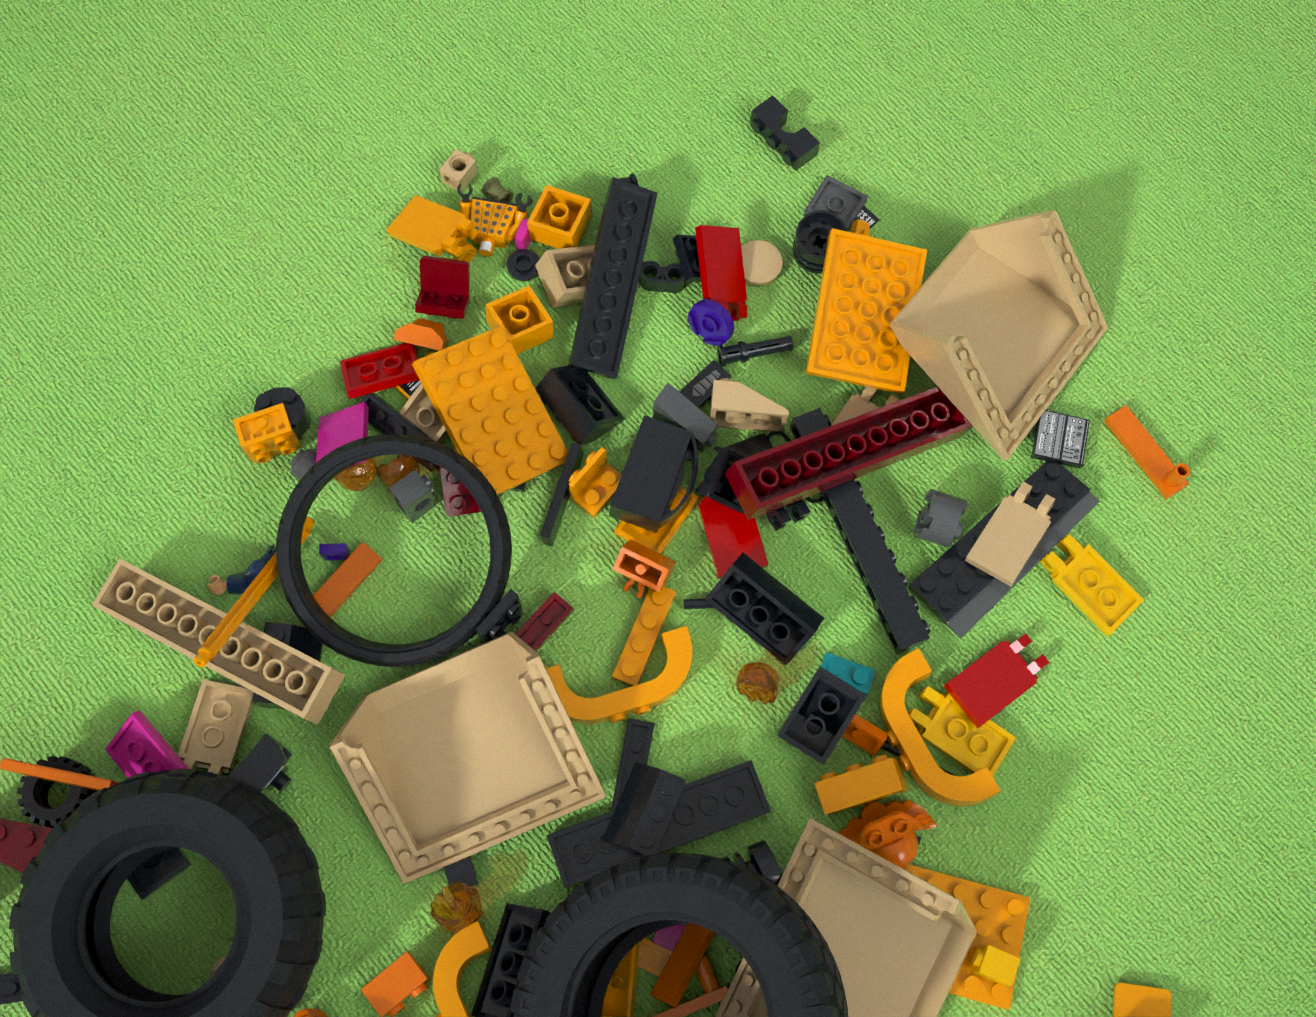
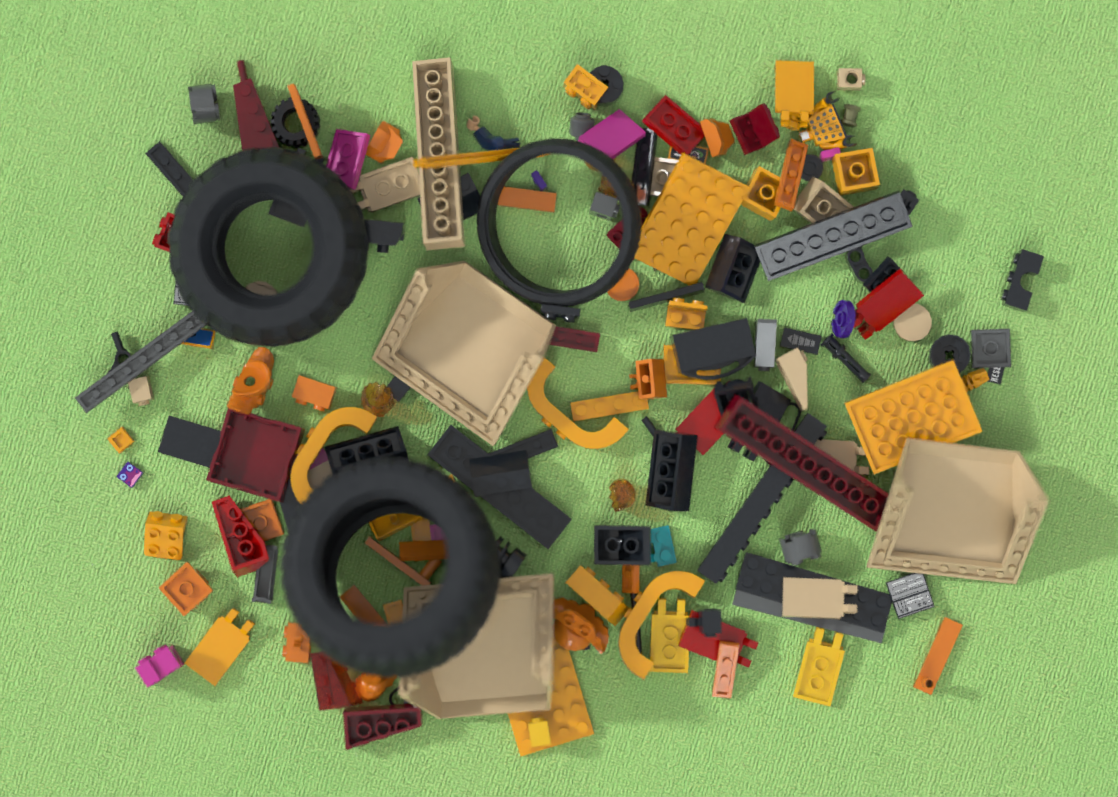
camera: 65 degrees right, 15 degrees up
none -> orange slope [365,121,403,164]
none -> orange piece [607,269,639,301]
none -> black brick [686,608,722,637]
none -> orange tile [712,641,739,698]
none -> orange tile [774,138,808,211]

